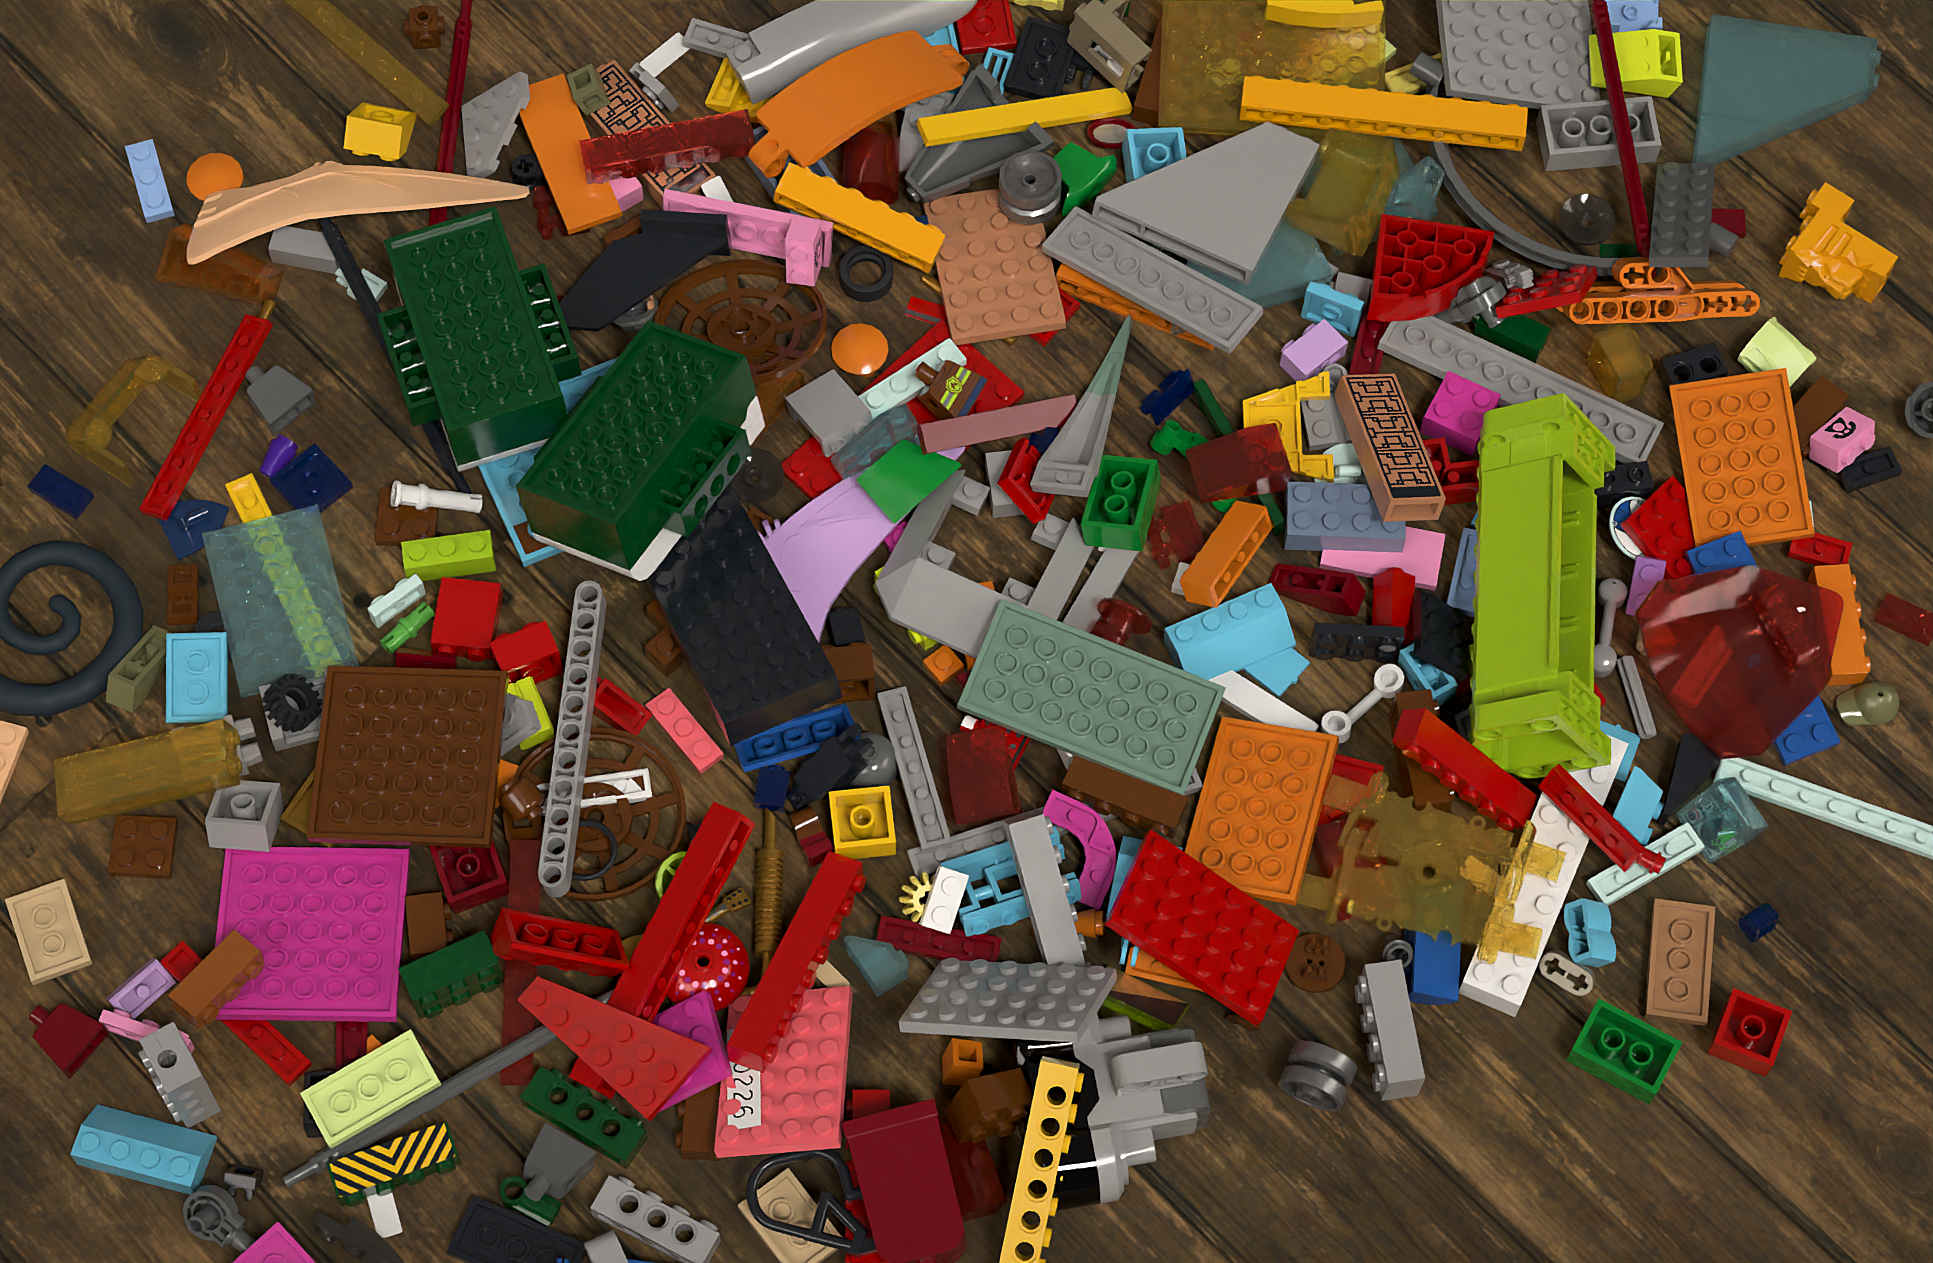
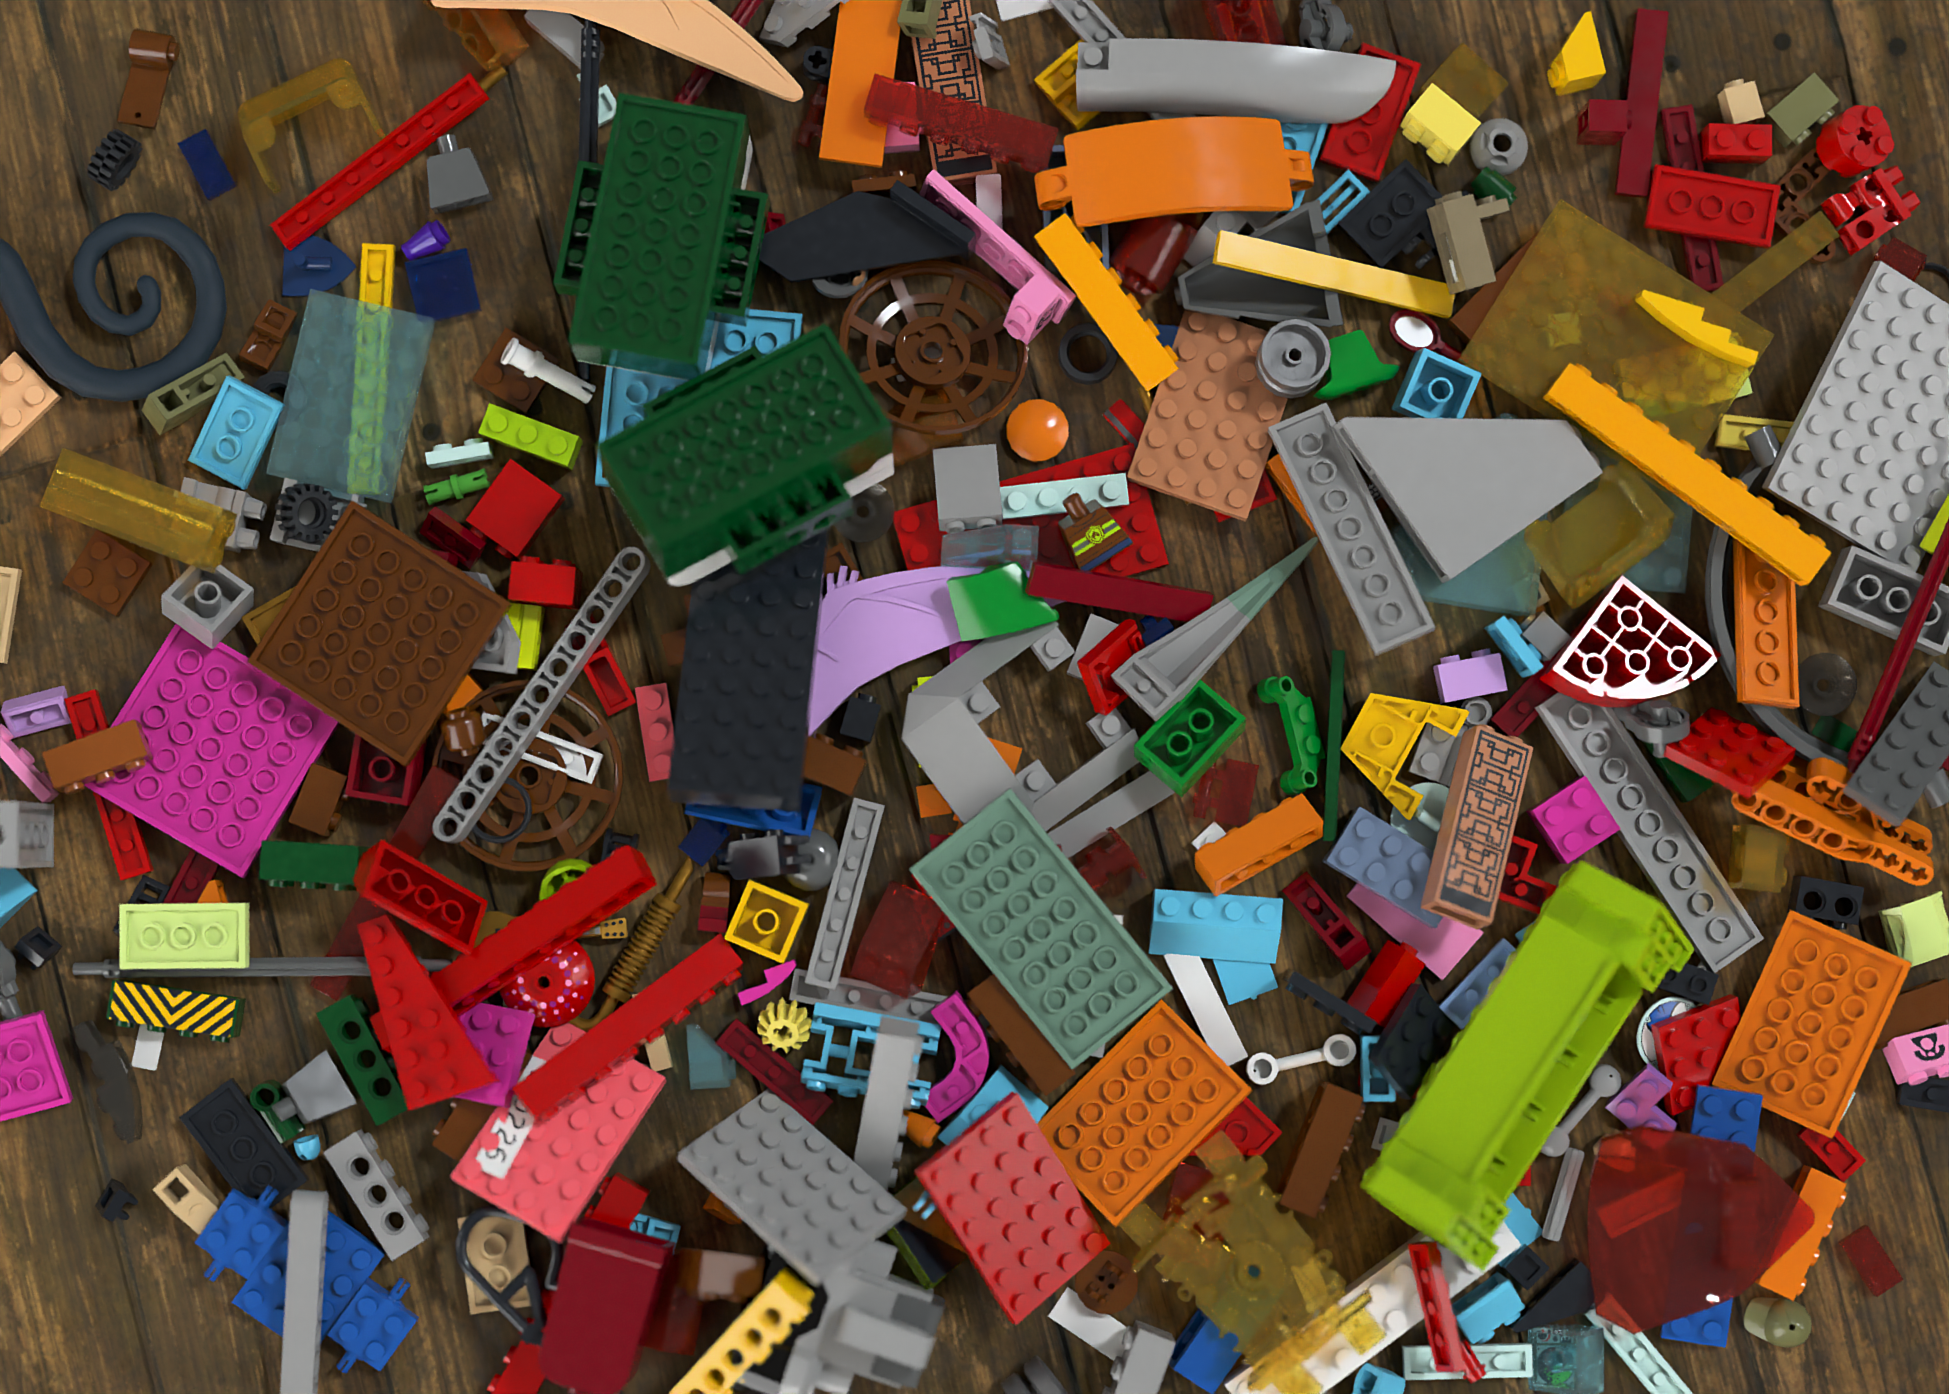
camera: 25 degrees right, 20 degrees up
white plate [919,865,969,934] -> none
clear blue hinge [1139,369,1194,426] -> none
clear red slope [1185,423,1293,503] -> none
dark grey cone [1383,934,1413,968] -> none
clear light blue slope [1385,156,1445,220] -> none
red brick [1392,708,1537,831] -> none
light grey hinge [1484,259,1534,289] -> none
none -> medium azure hinge [293,1135,321,1160]
none -> dark pink slope [738,959,797,1005]
none -> white sticker [1048,1287,1127,1361]
none -> black plate [1503,1244,1550,1291]
none -> orange tile [1732,537,1800,709]

